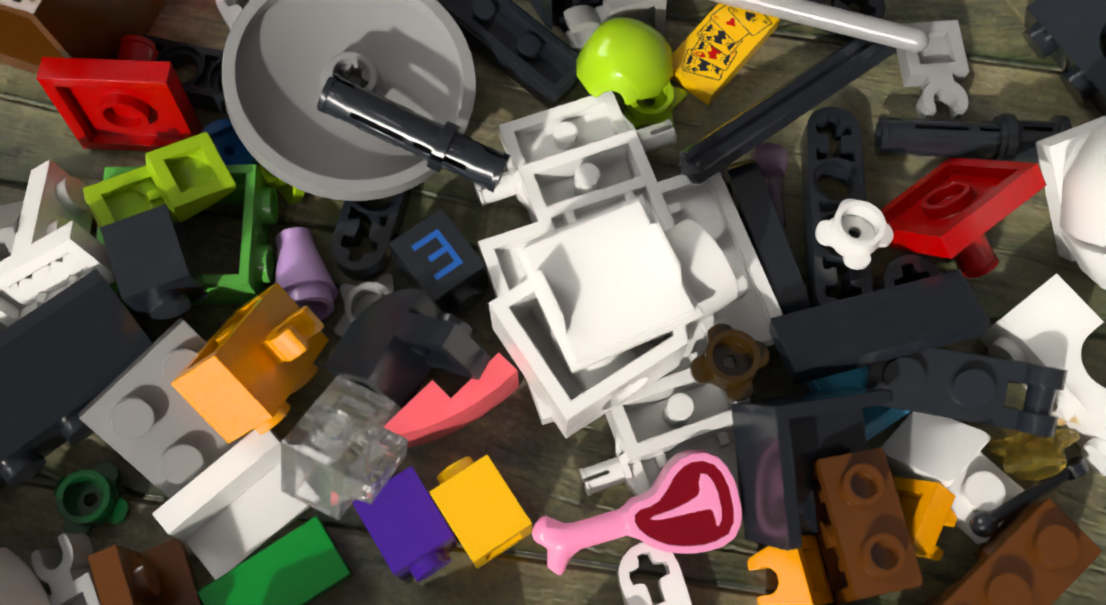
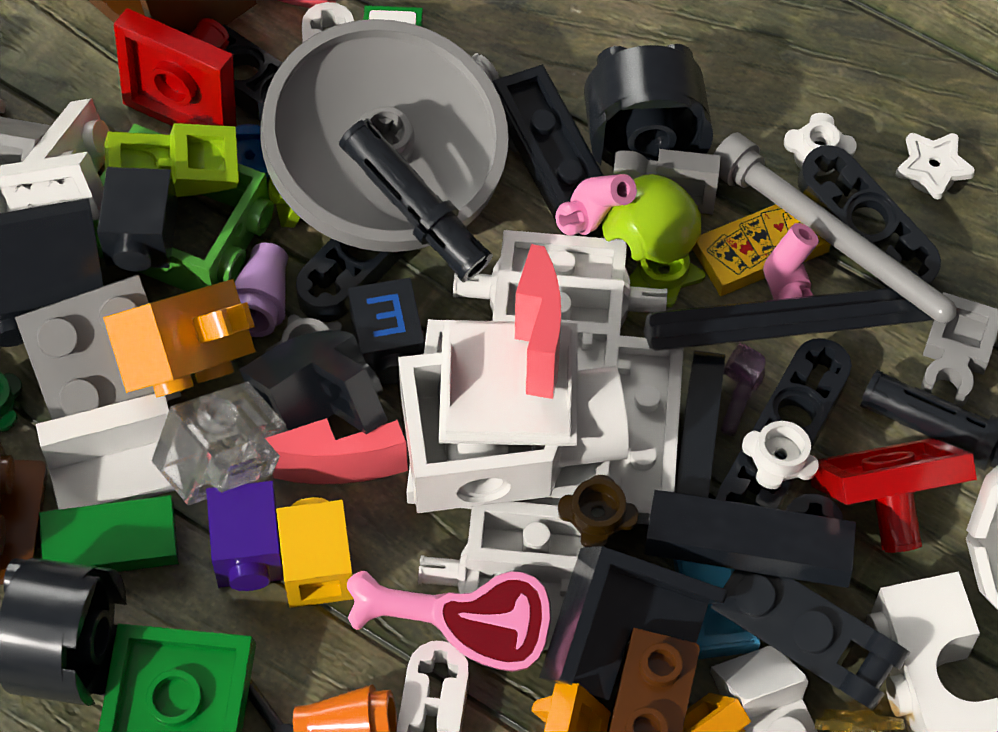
camera: 25 degrees right, 10 degrees down
none -> coral slope [515,244,561,399]
none -> bright pink arm [555,174,637,236]
none -> bright pink arm [763,223,819,300]

